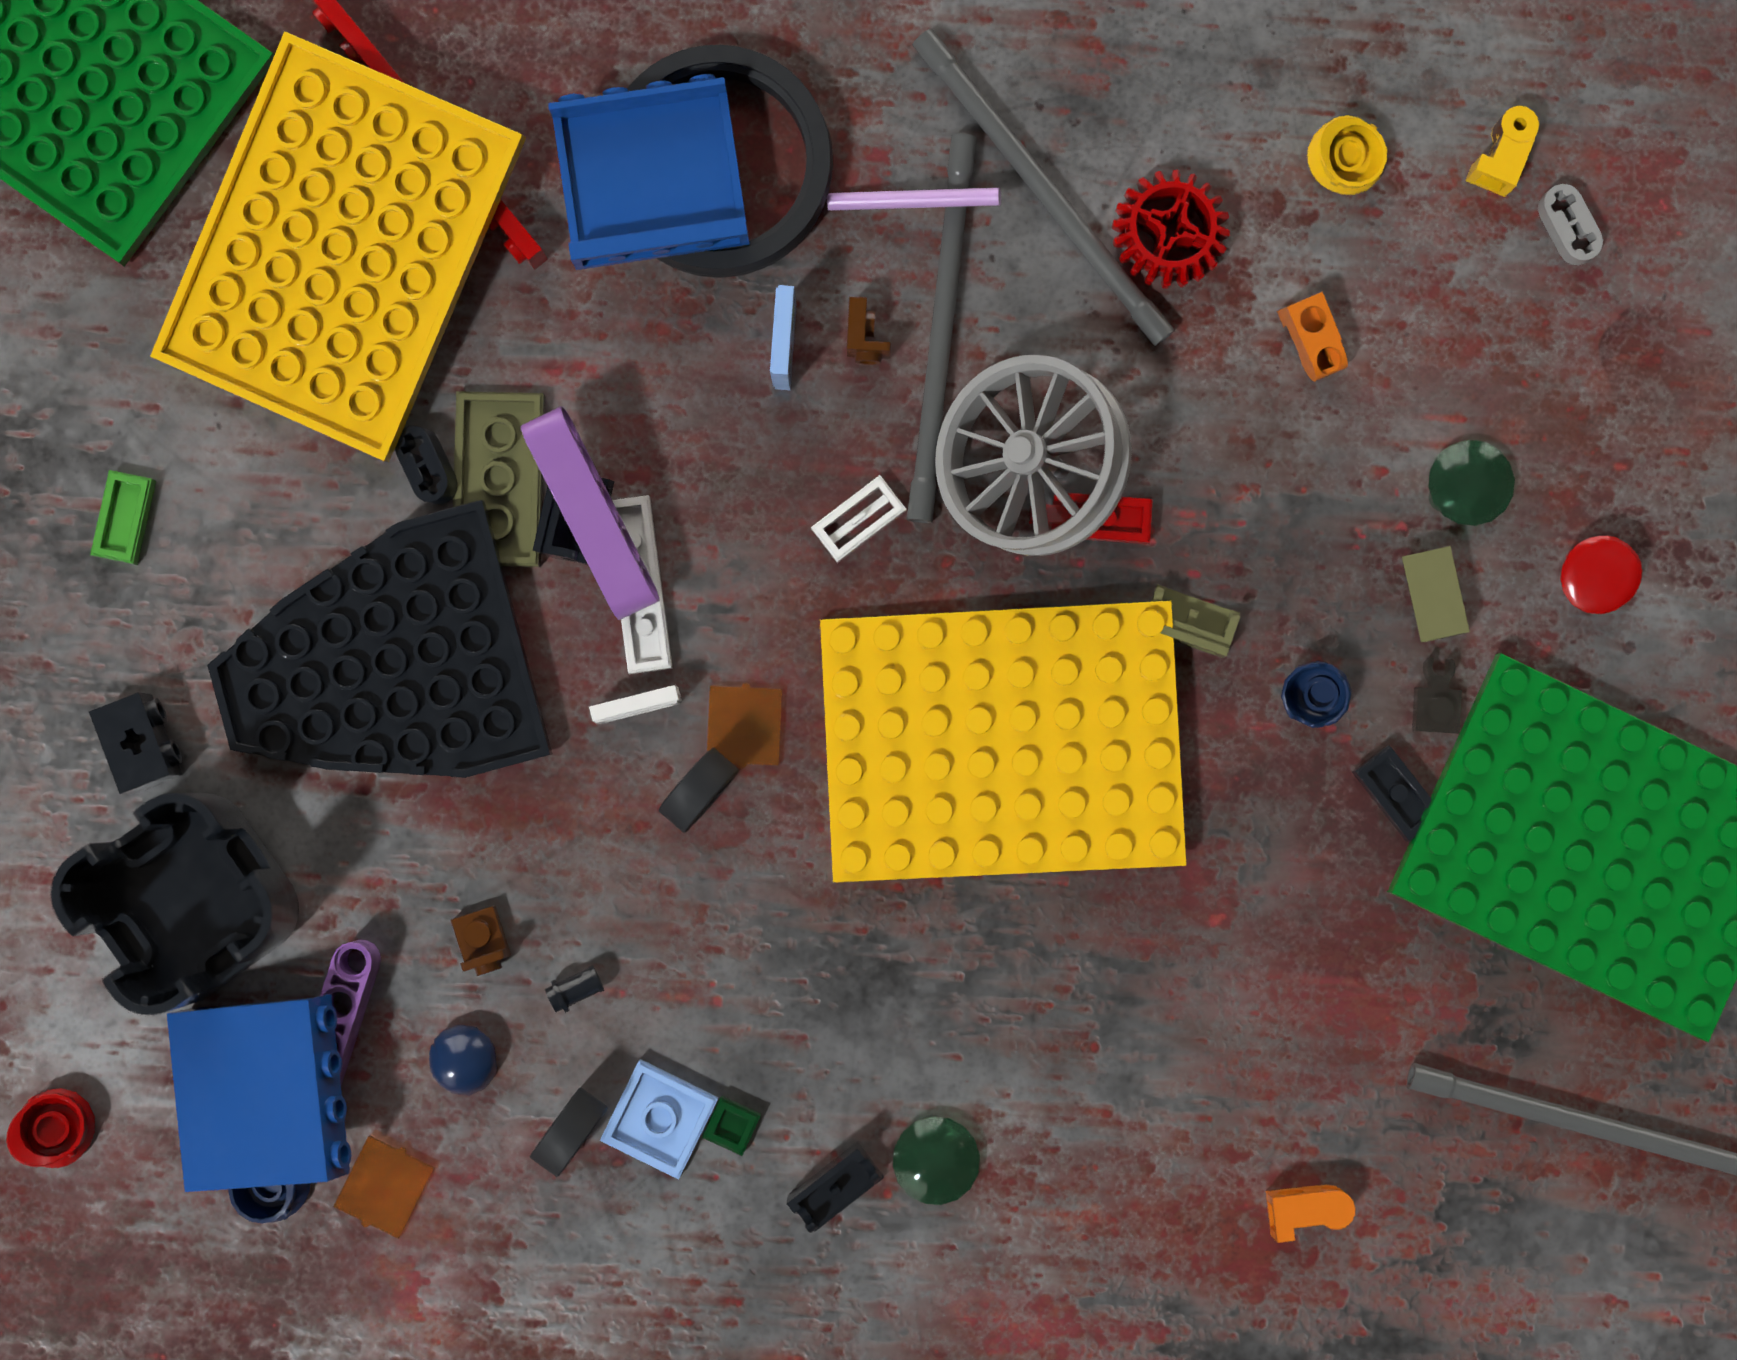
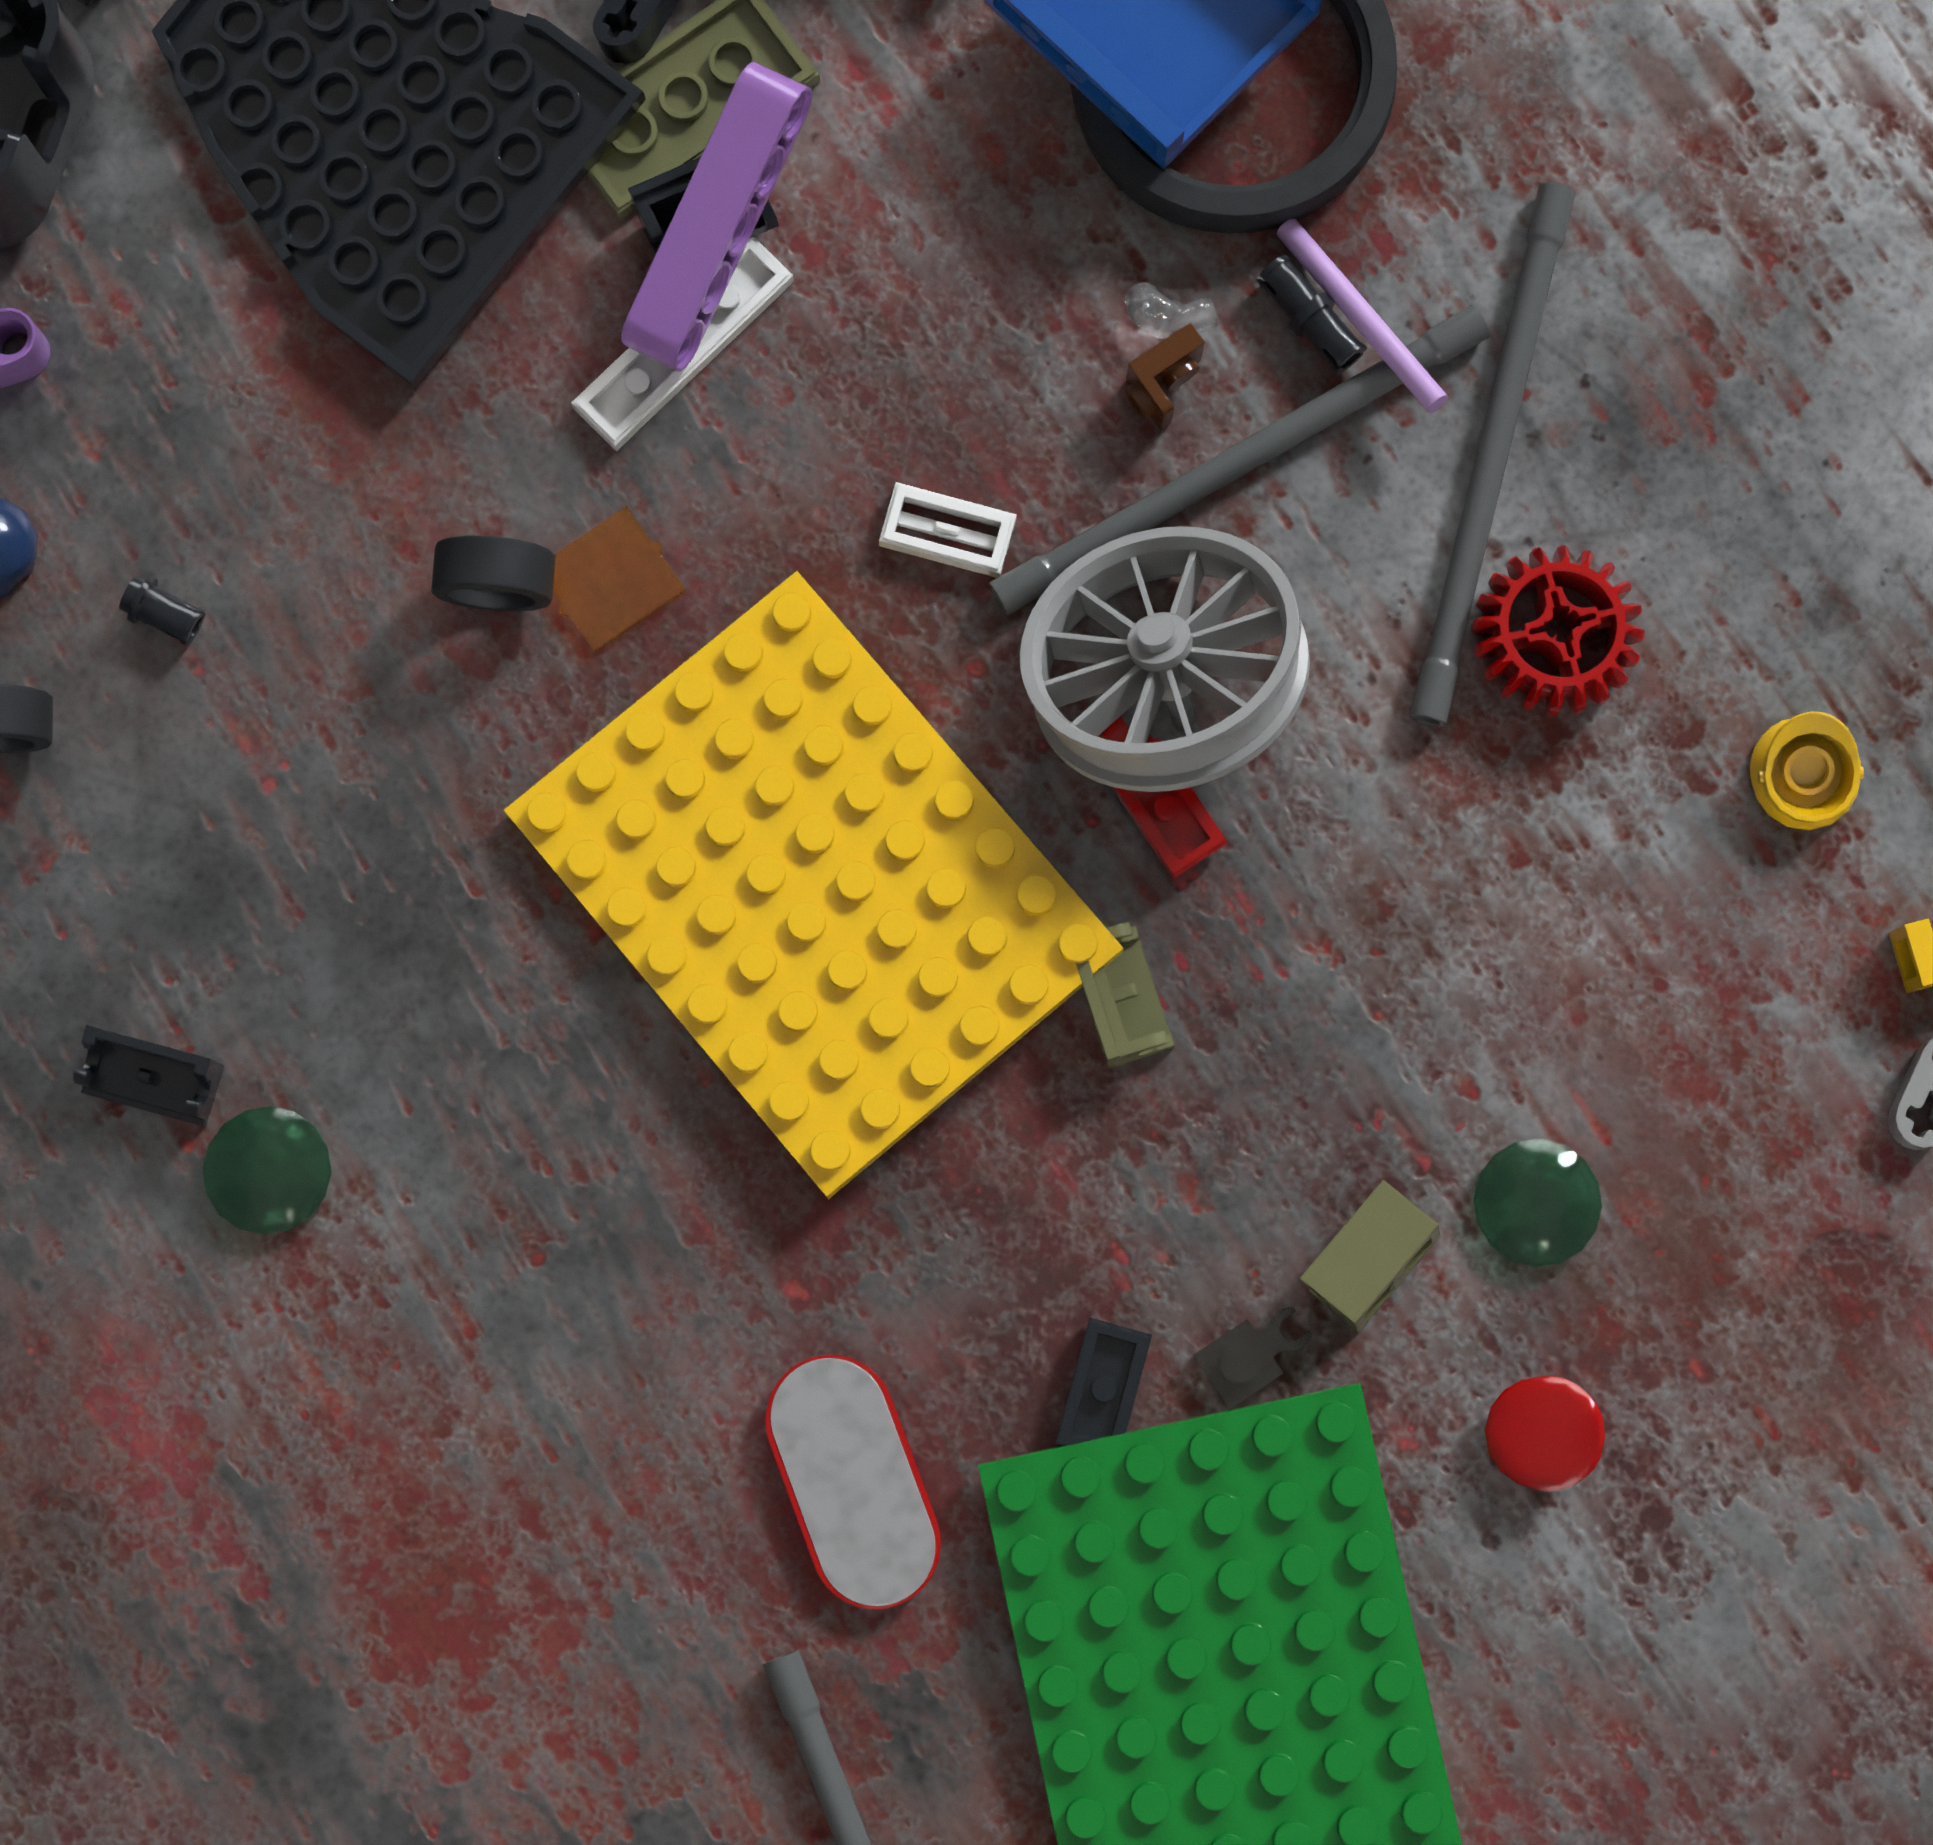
camera: 55 degrees right, 5 degrees down
reddish brown bracket [451,905,511,976] -> none
white tile [589,685,682,724] -> none
light blue tile [600,1059,719,1180] -> none
dark green tile [702,1095,761,1156] -> none
light blue tile [770,285,796,390] -> none
orange leg [1265,1185,1355,1243] -> none
orange leg [1277,291,1348,382] -> none
dark blue hair [1281,661,1352,728] -> none
none -> flat silver tile [765,1355,941,1609]
none -> clear arm [1125,282,1218,341]
none -> black pin [1256,255,1367,374]

